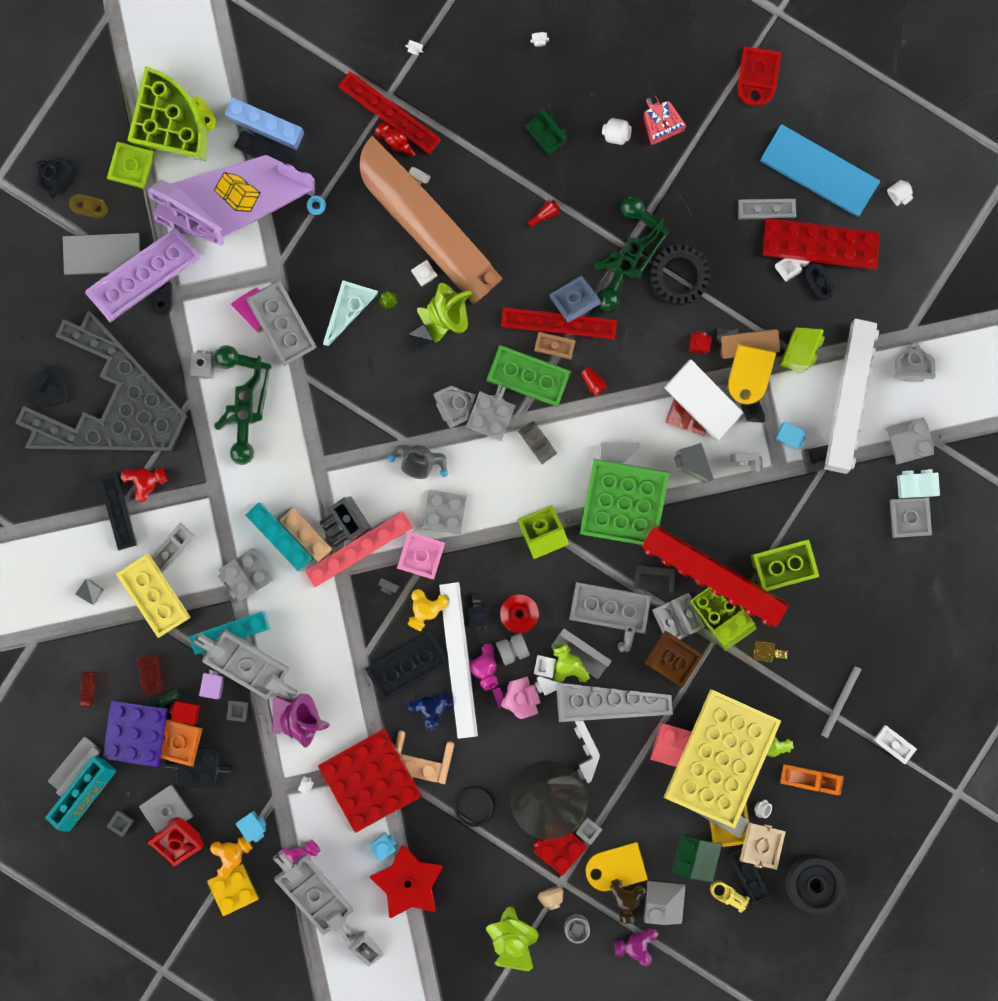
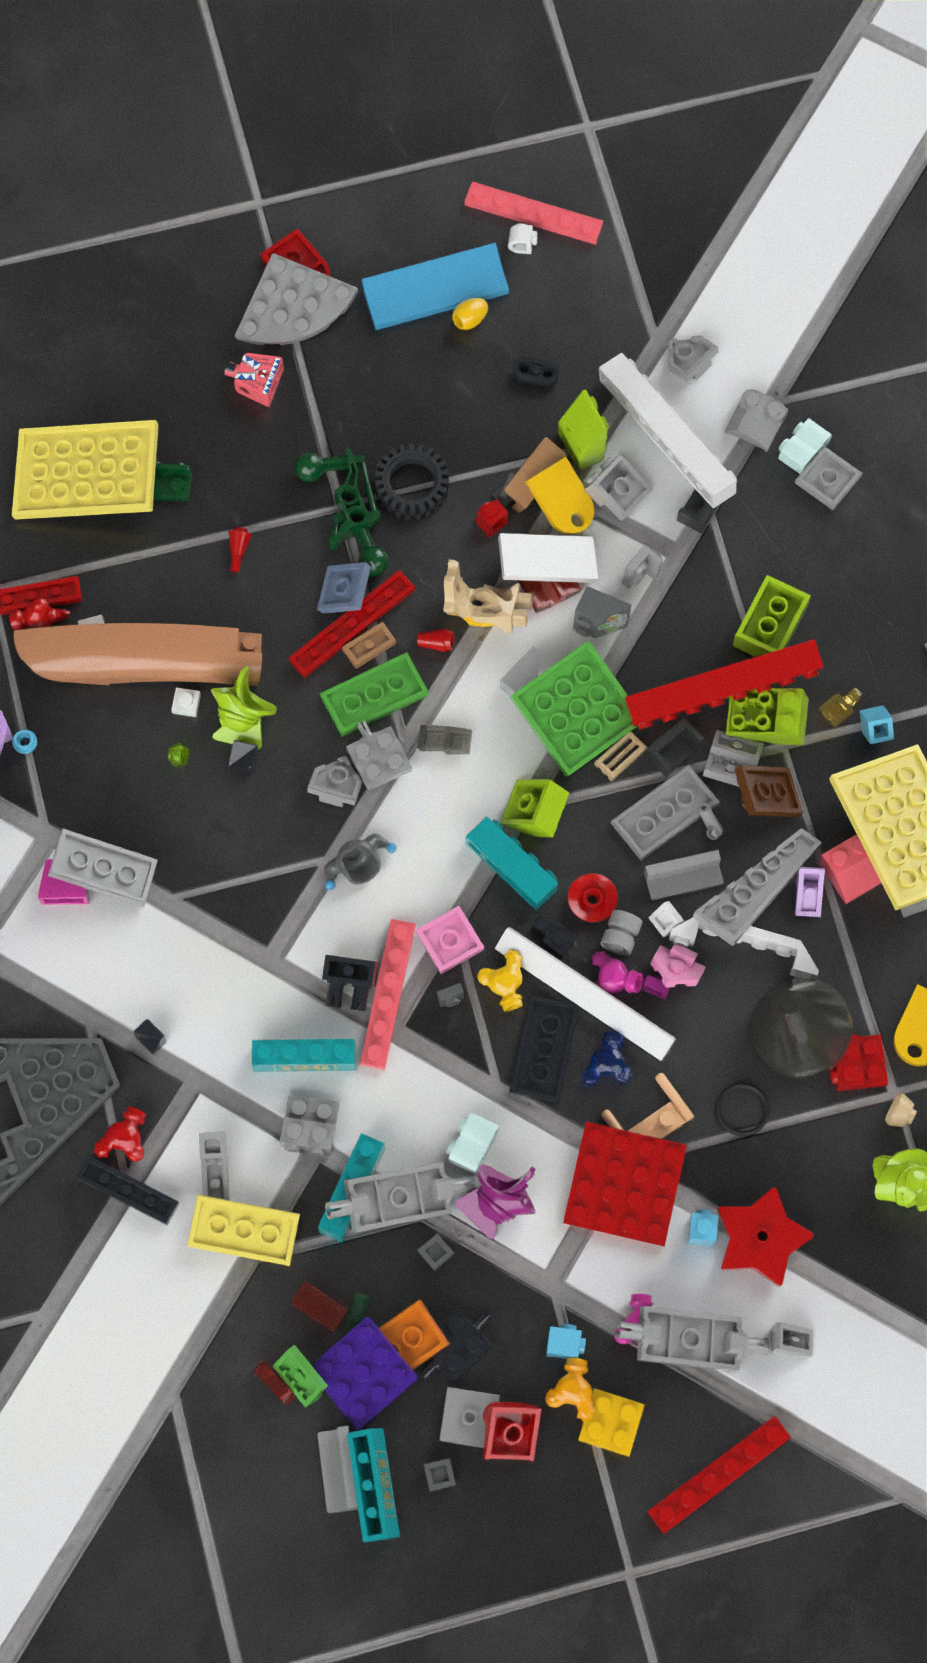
camera: 45 degrees left, 15 degrees down
slope [75,578,104,605] -> none
red brick [169,700,201,725] -> none
light grey brick [190,350,214,379] -> none
lavender brick [199,669,225,699] -> none
dark green piece [214,345,272,465] -> none
light nougat plate [279,508,333,562] -> none
white plate [298,776,314,795] -> none
light aqua wing [323,281,378,346] -> none
light grey plate [422,490,467,534] -> none
white plate [530,32,549,47] -> none
lime animal [553,643,590,683] -> none
light grey plate [575,817,602,845] -> none
white head [602,118,632,145] -> none
light grey tile [738,199,796,220] -> none
black slope [741,400,765,423] -> none
red plate [762,218,880,270] -> none
medium azure brick [774,421,806,450] -> none
white plate [775,258,810,281] -> none
none -> light yellow plate [12,420,158,519]
none -> black slope [133,1019,167,1054]
none -> light grey plate [235,253,358,345]
none -> bright green bracket [272,1345,328,1408]
none -> tan hips [444,559,533,633]
none -> light aqua brick [446,1113,499,1175]
none -> yellow animal [452,298,488,330]
none -> coral plate [465,182,603,245]
none -> teal brick [466,816,558,911]
none -> light grey plate [584,454,653,521]
none -> tan tile [594,731,647,782]
none -> red plate [647,1416,791,1534]
none -> lavender slope [795,867,825,917]
none -> medium azure brick [860,705,894,744]

